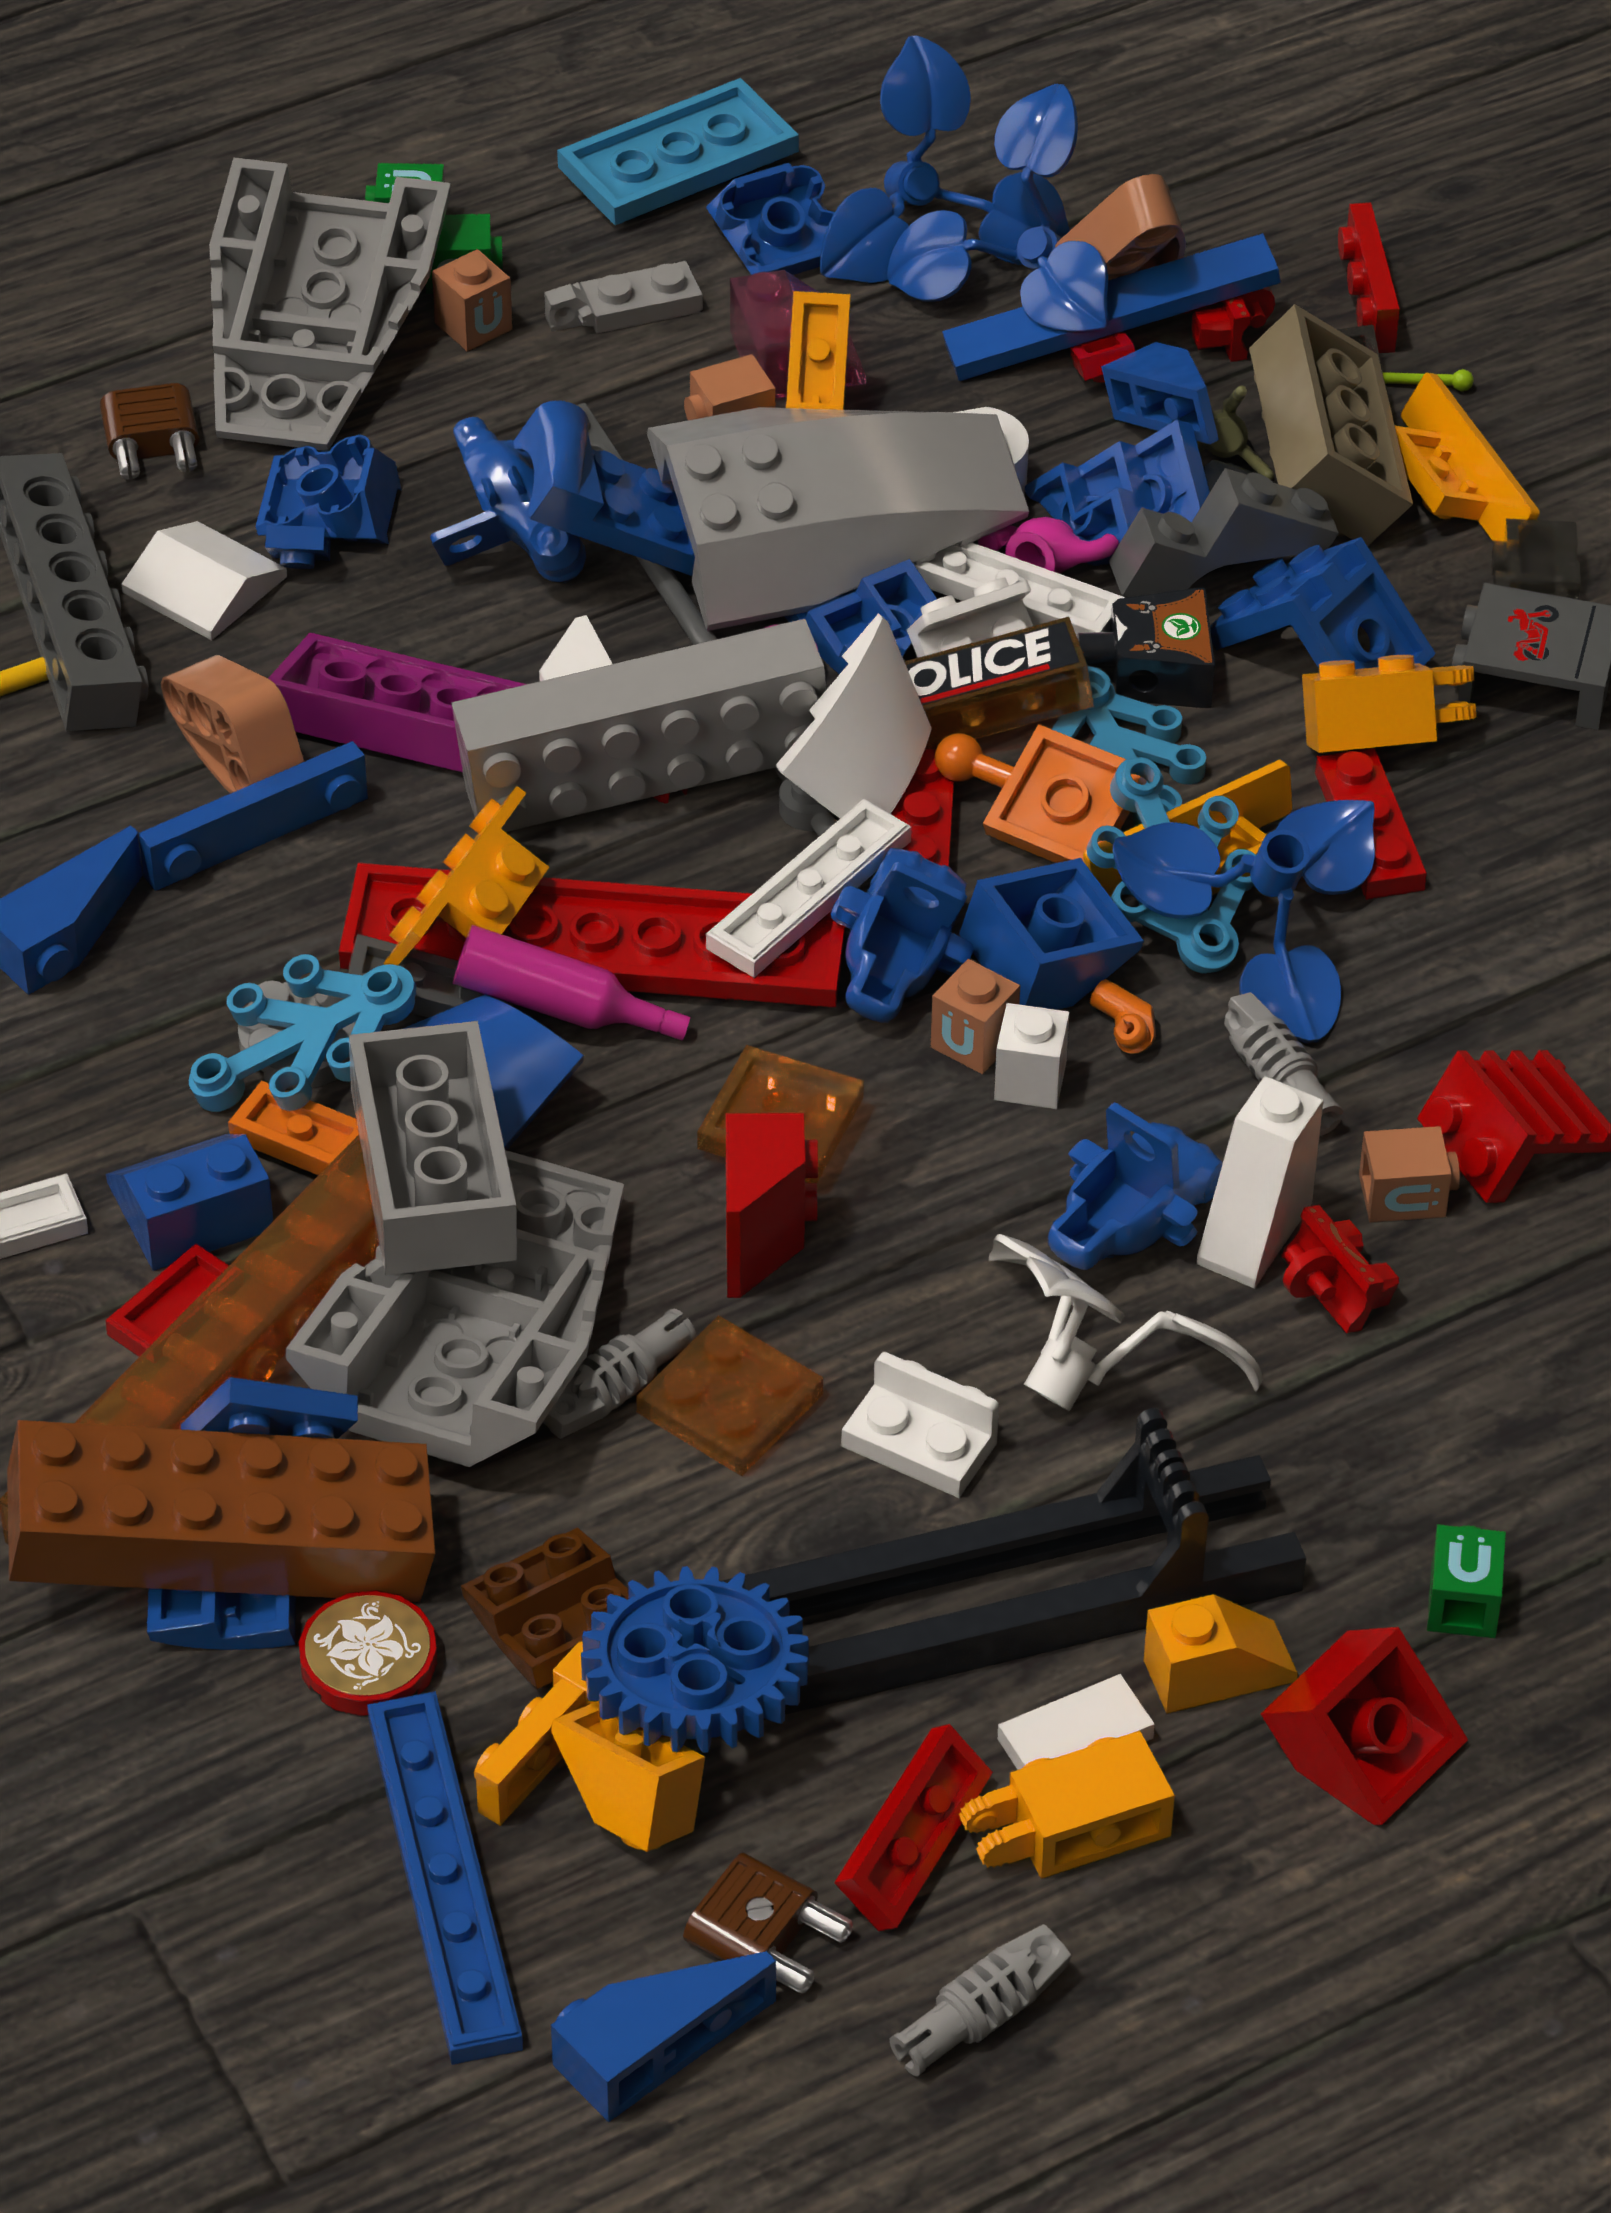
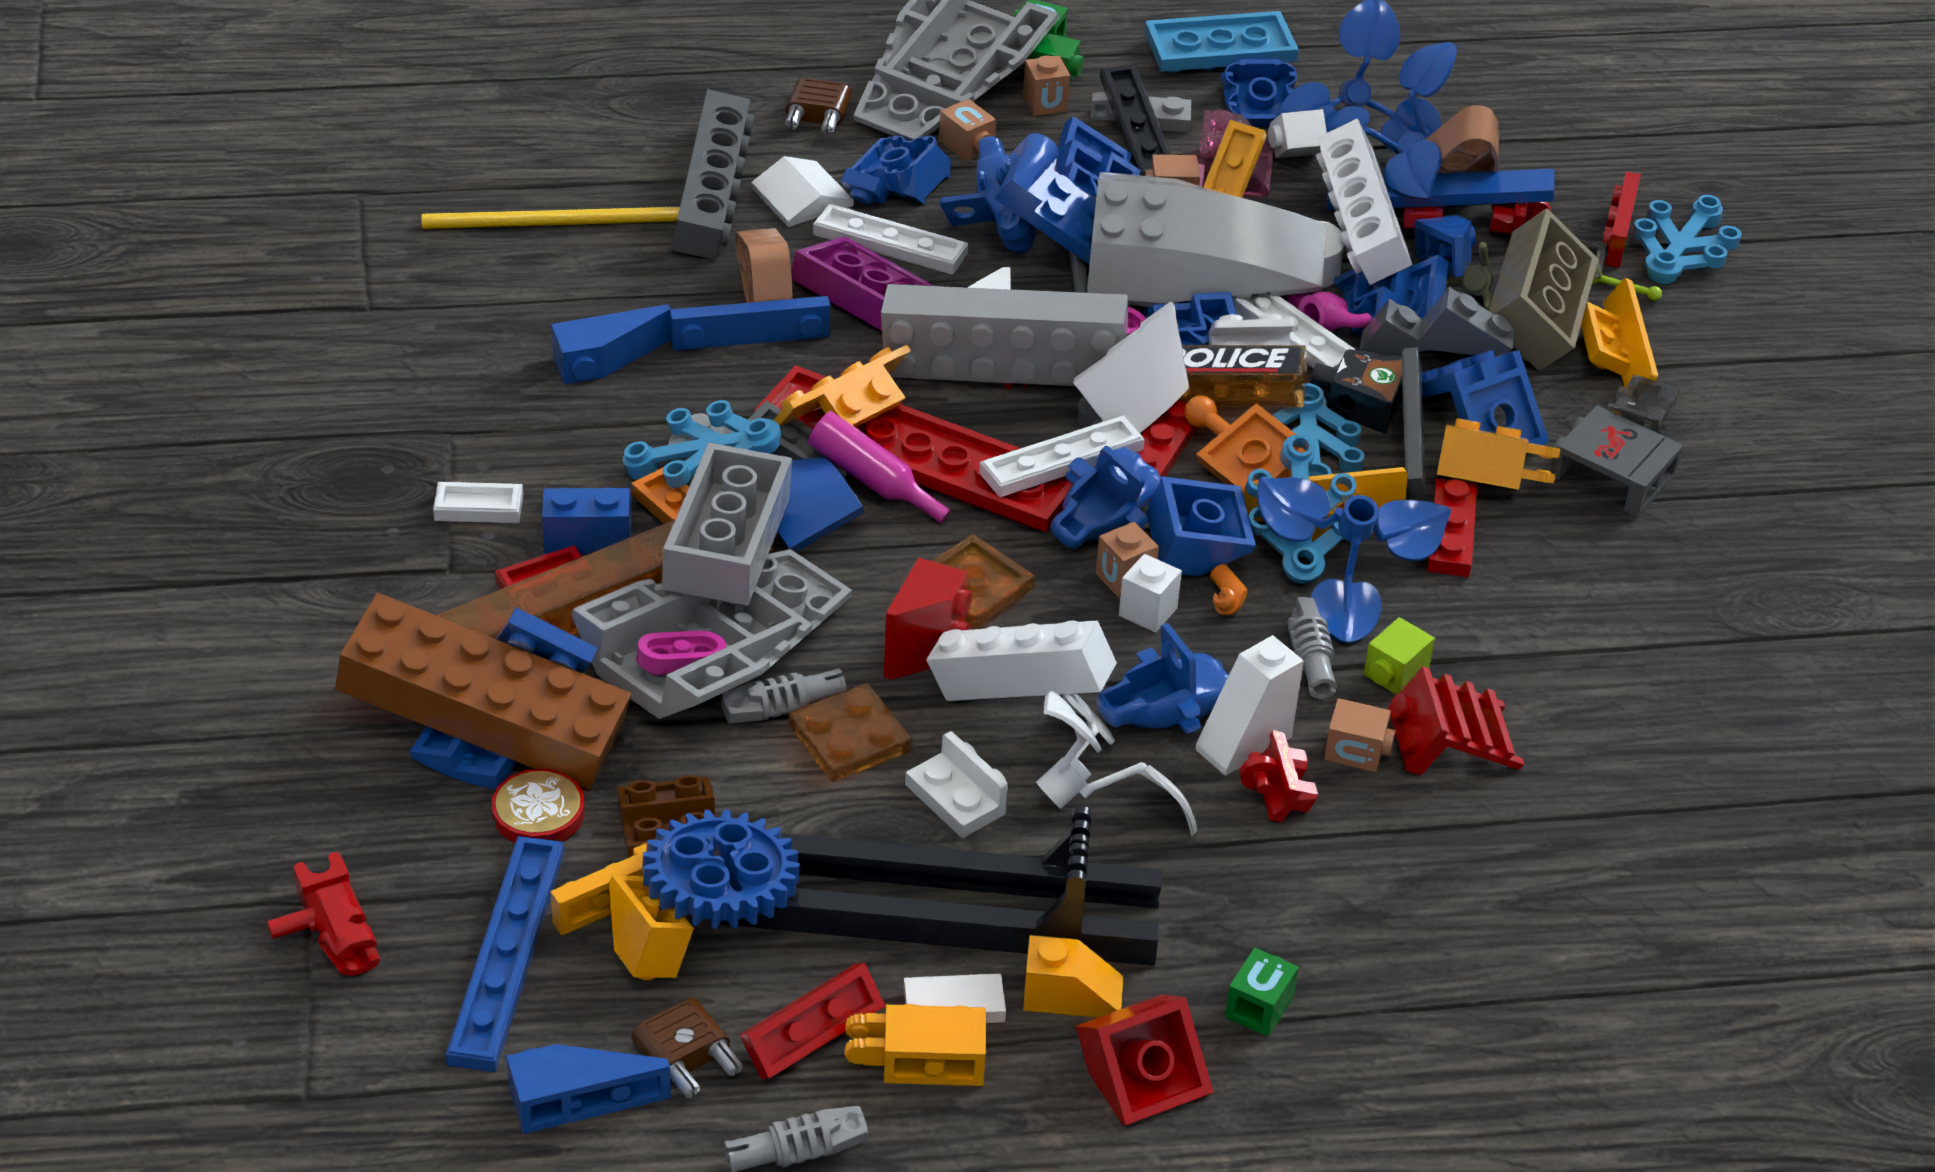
camera: 20 degrees right, 5 degrees down
none -> red piece [266,852,380,976]
none -> dark pink plate [636,631,726,676]
none -> white tile [813,204,968,275]
none -> white brick [926,621,1117,701]
none -> nougat brick [939,99,996,162]
none -> blue slope [1056,116,1141,198]
none -> black tile [1100,64,1171,176]
none -> white brick [1268,109,1327,158]
none -> white brick [1316,118,1412,285]
none -> lime brick [1363,617,1435,695]
none -> dark grey tile [1402,347,1426,501]
none -> dark azure plant [1632,195,1741,284]

